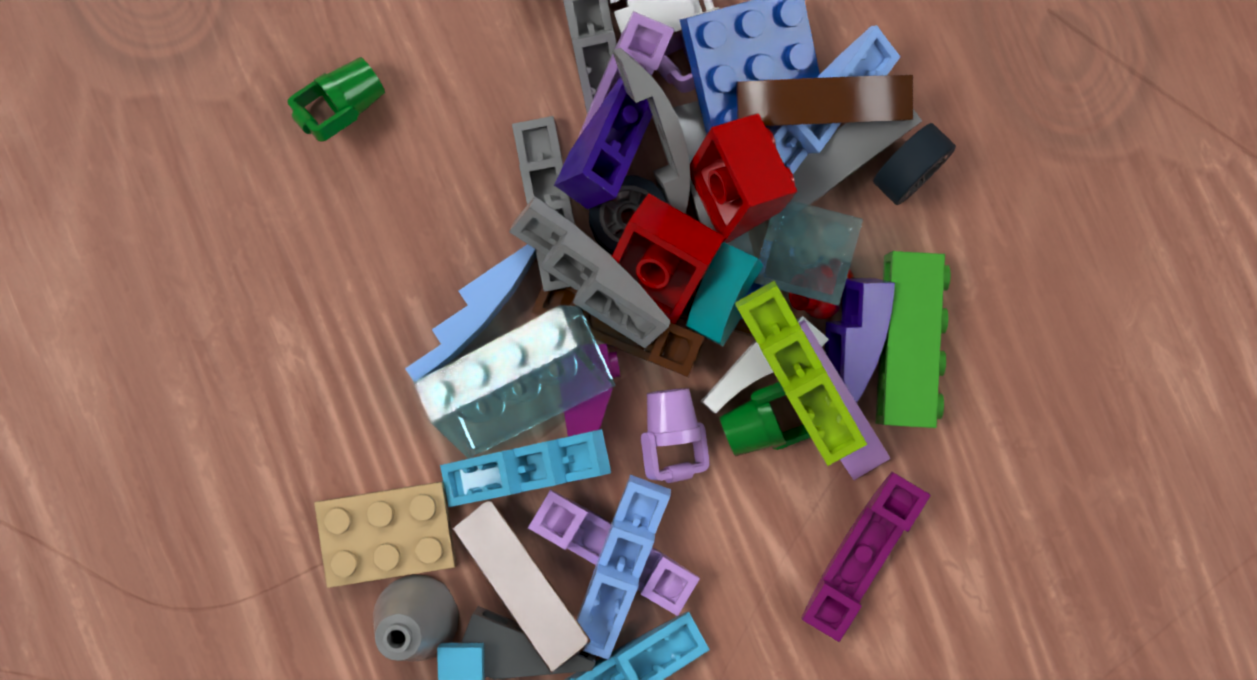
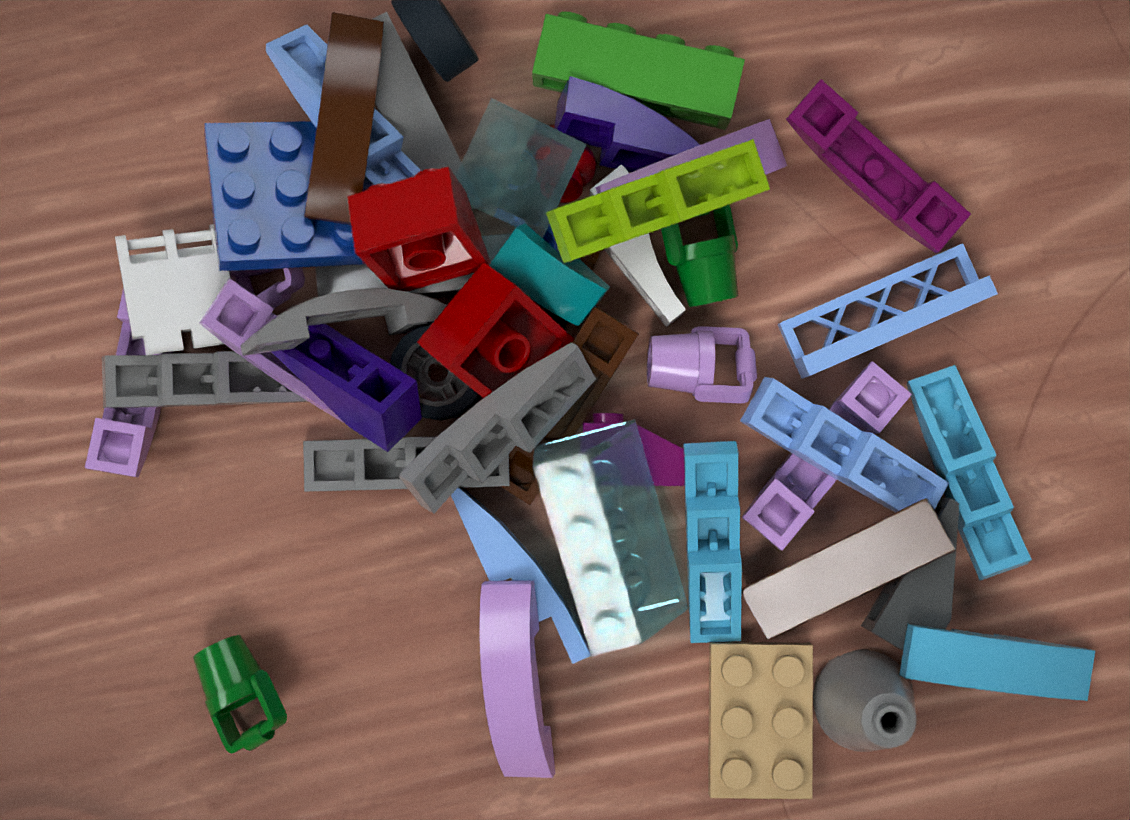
camera: 80 degrees left, 0 degrees up
none -> lavender slope [480,581,556,778]
none -> light blue fence [777,243,998,379]

